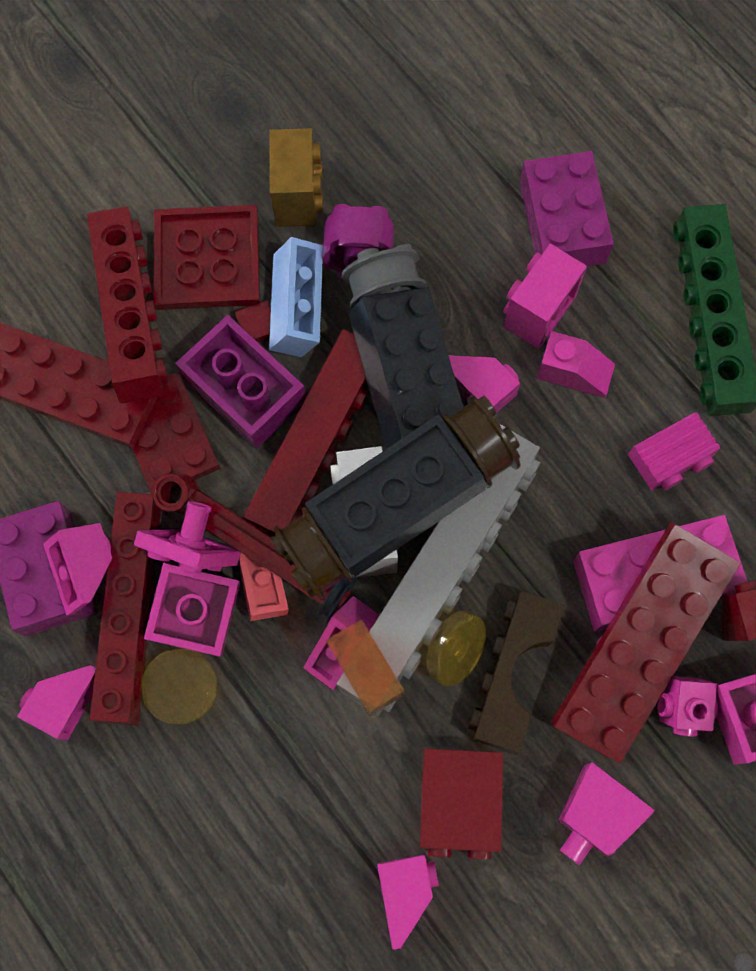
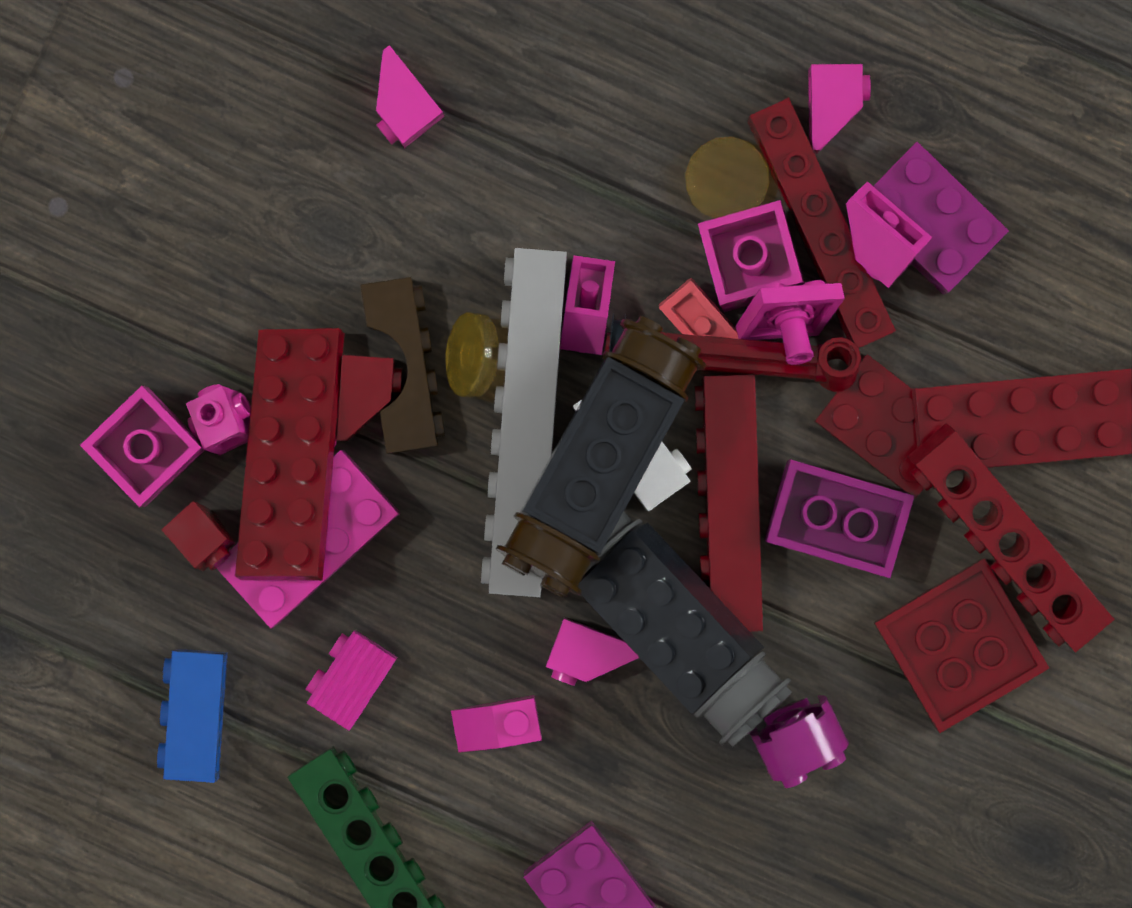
camera: 150 degrees right, 15 degrees up
dark red tile [235,300,271,343] -> none
light blue brick [269,237,323,357] -> none
pearl gold brick [270,128,323,227] -> none
clear orange brick [326,619,404,717] -> none
dark red brick [419,749,503,859] -> none
dark pink brick [503,244,587,350] -> none
dark pink torso [558,762,654,865] -> none
none -> dark red slope [336,355,403,441]

